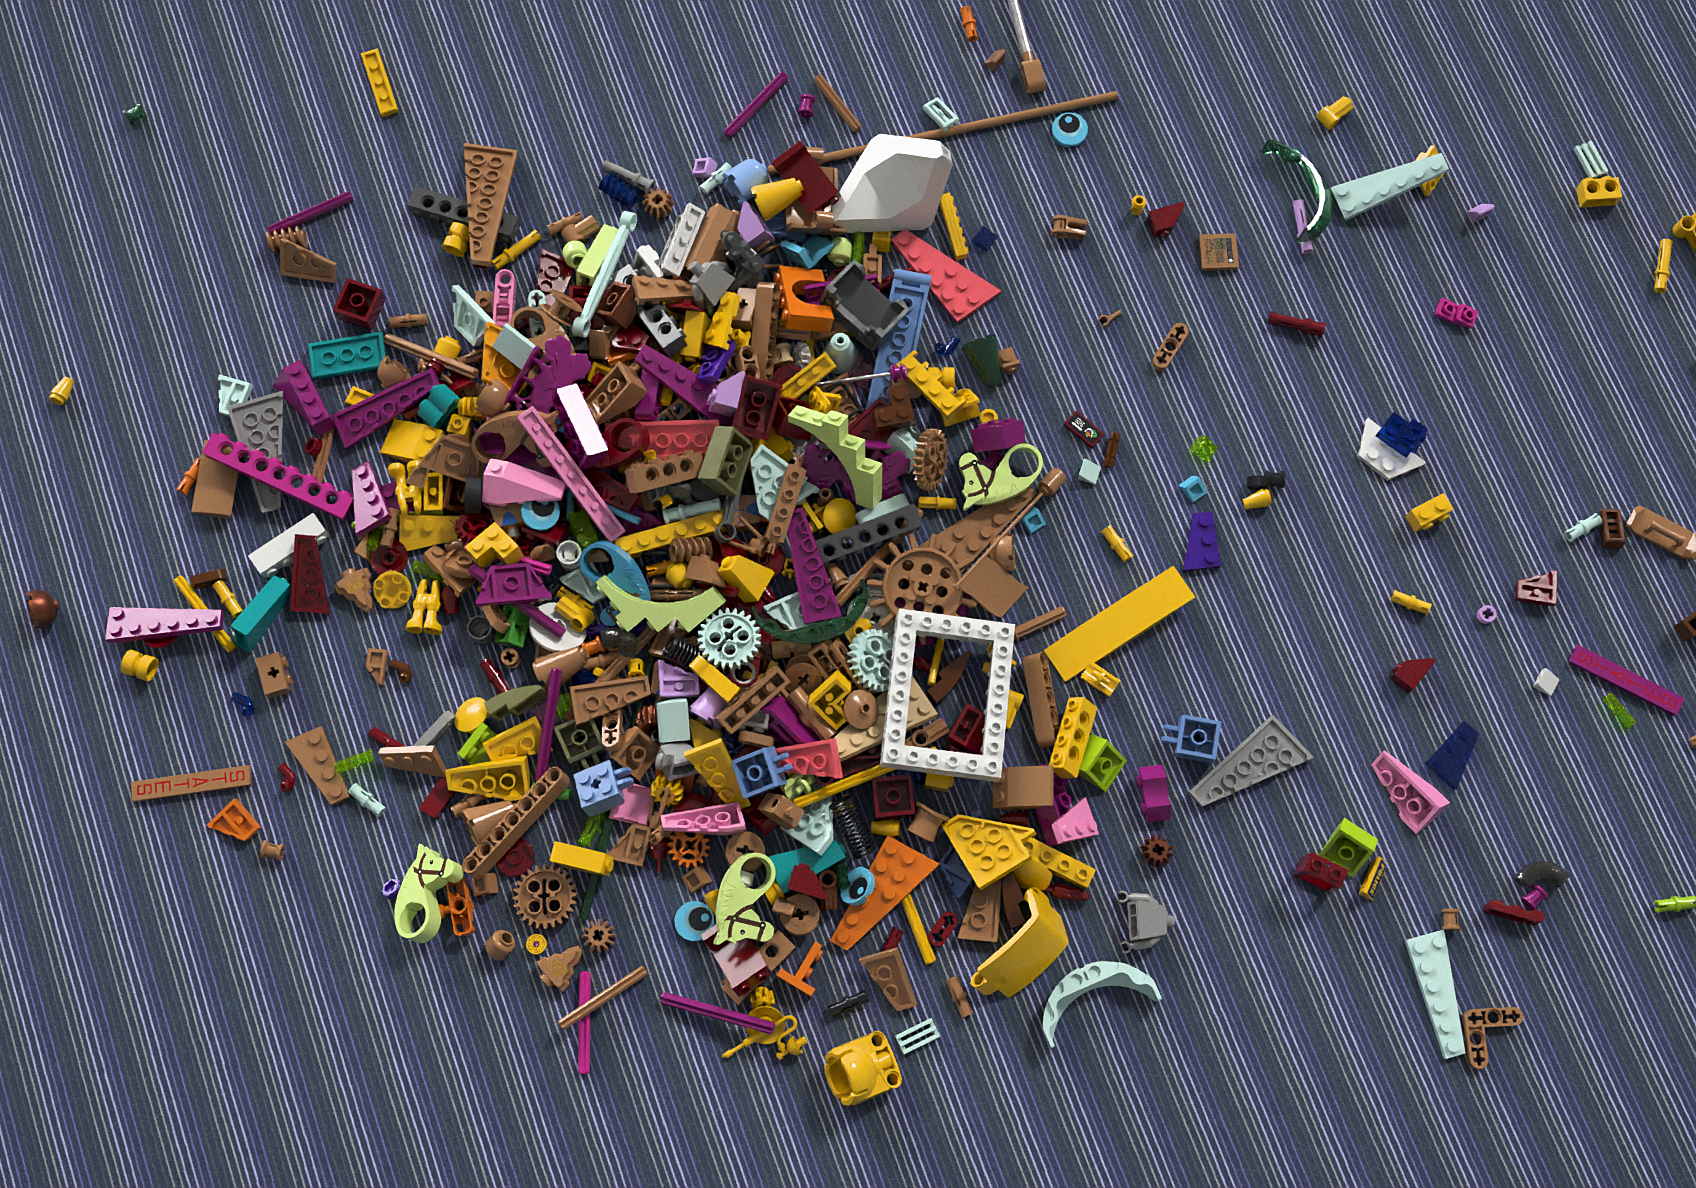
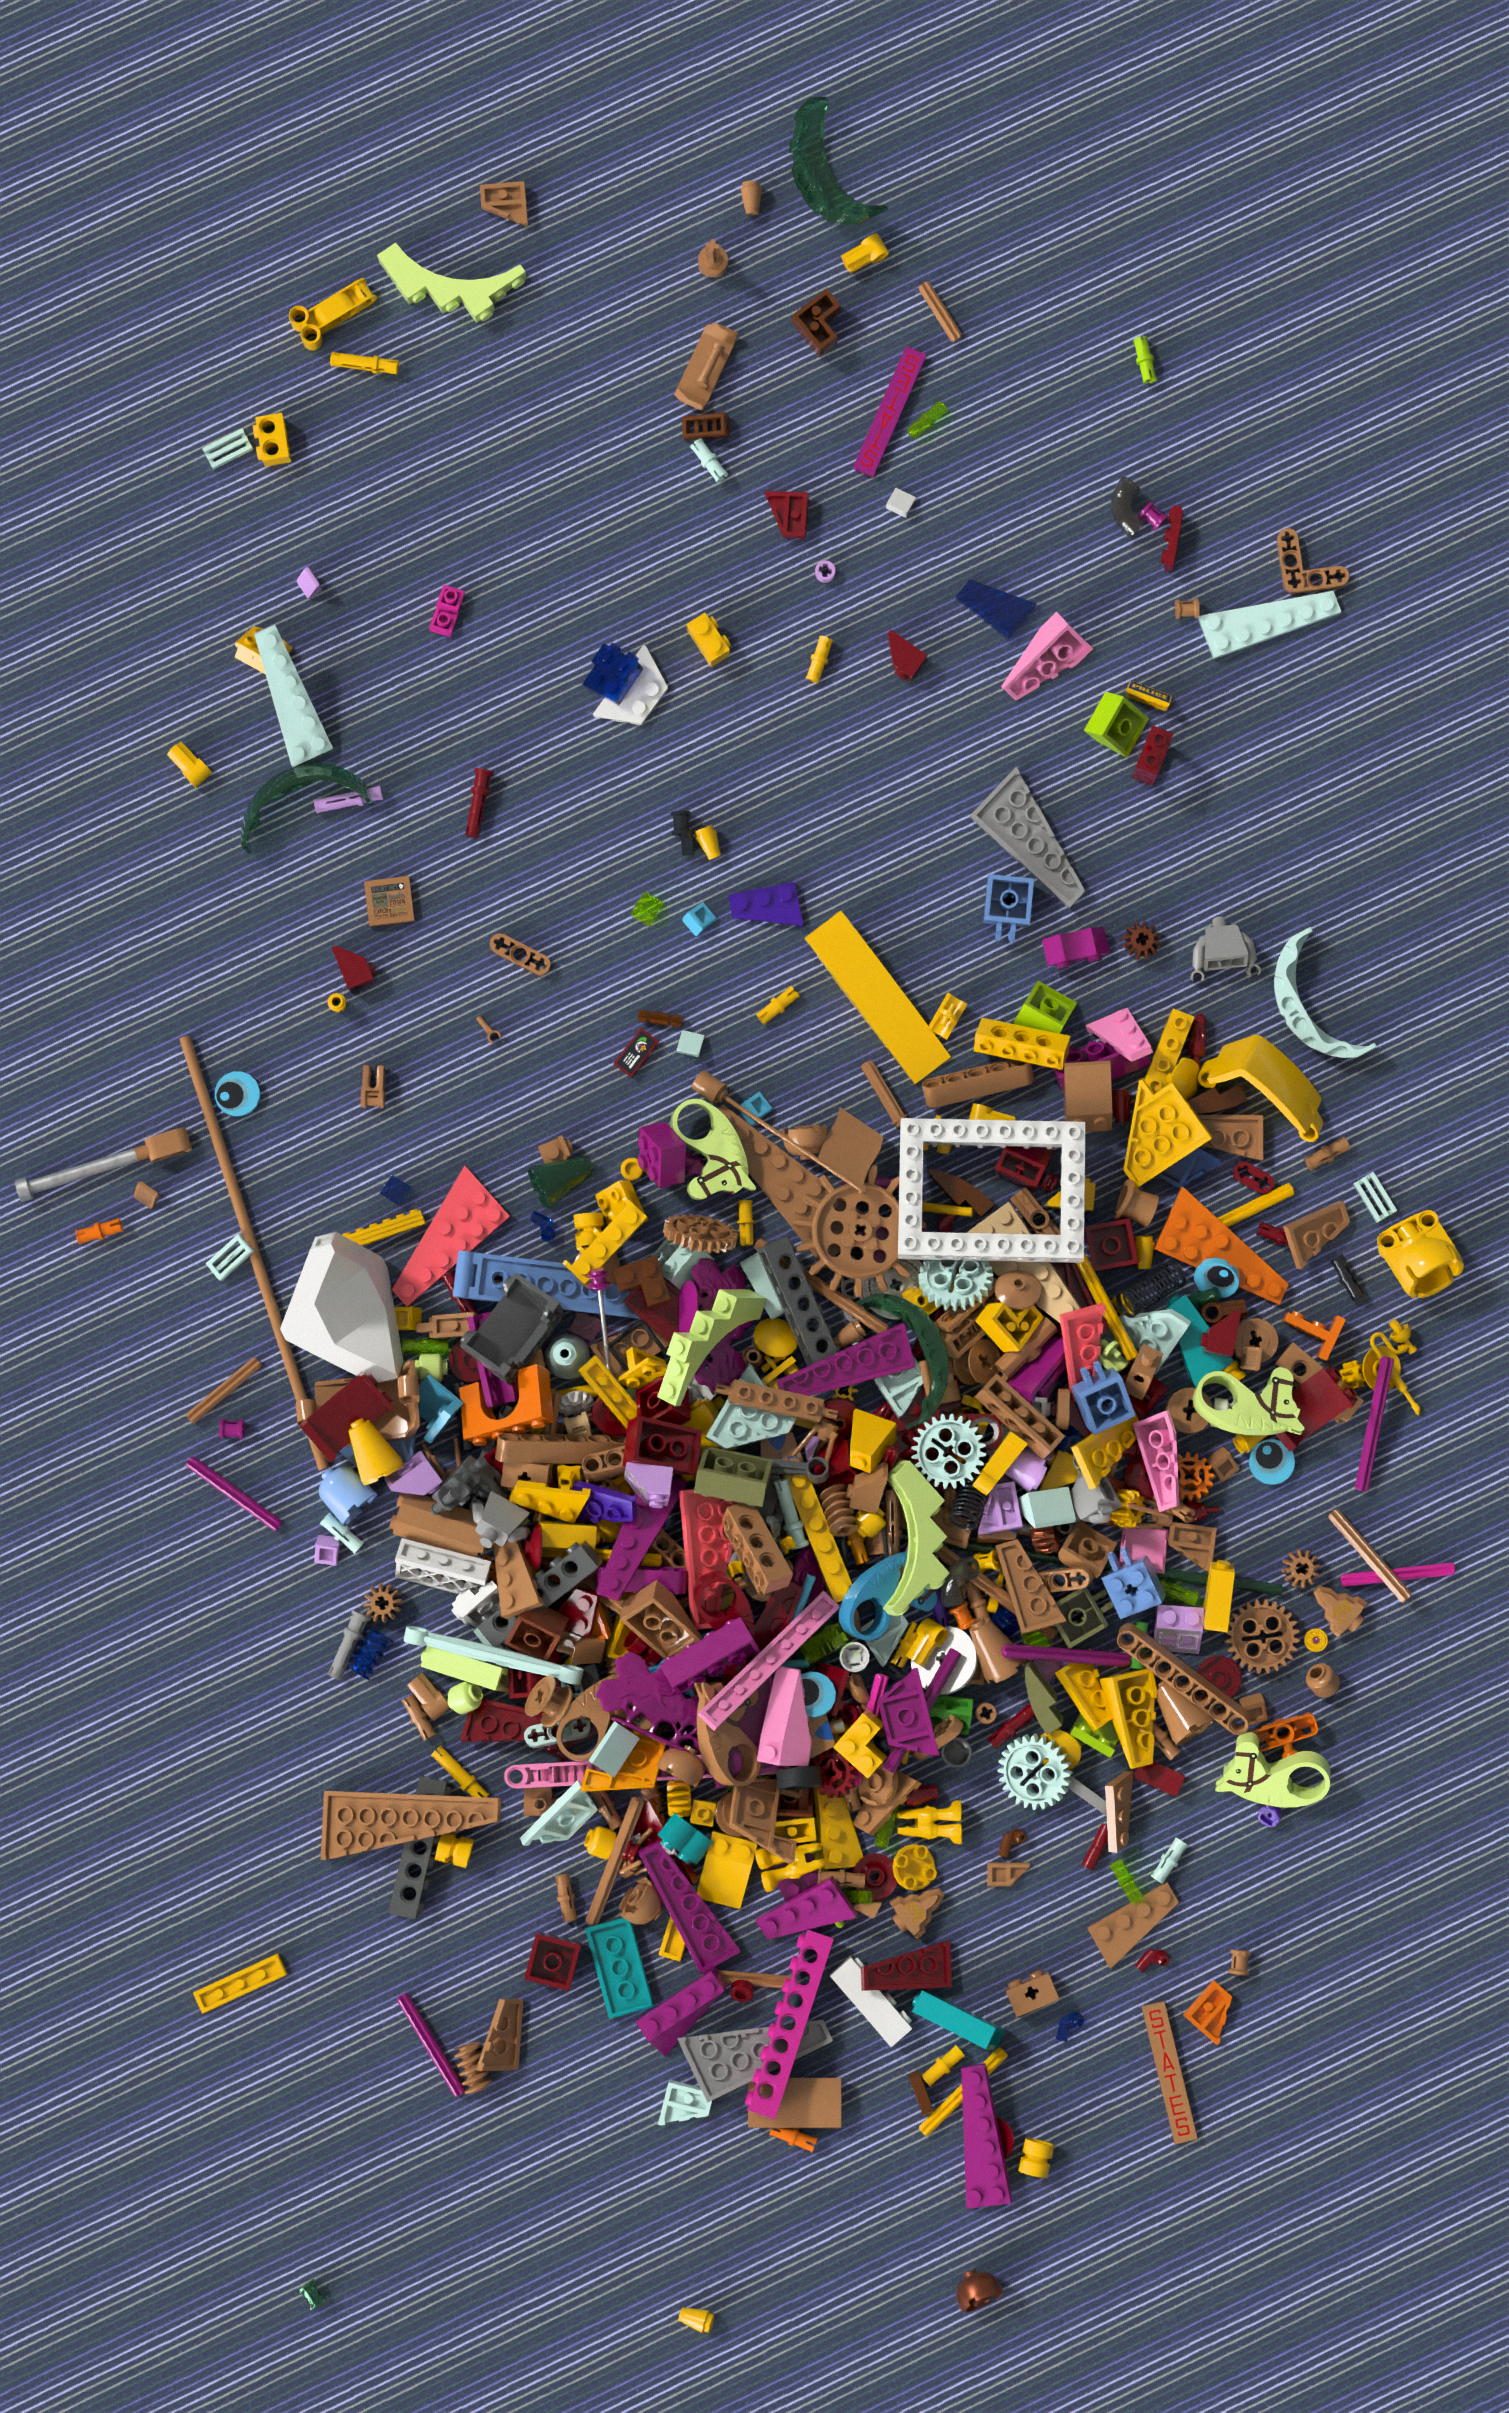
camera: 90 degrees left, 10 degrees up
none -> lavender slope [805,1436,820,1461]
none -> light aqua gear [998,1734,1073,1810]
none -> lavender slope [1153,1605,1204,1654]

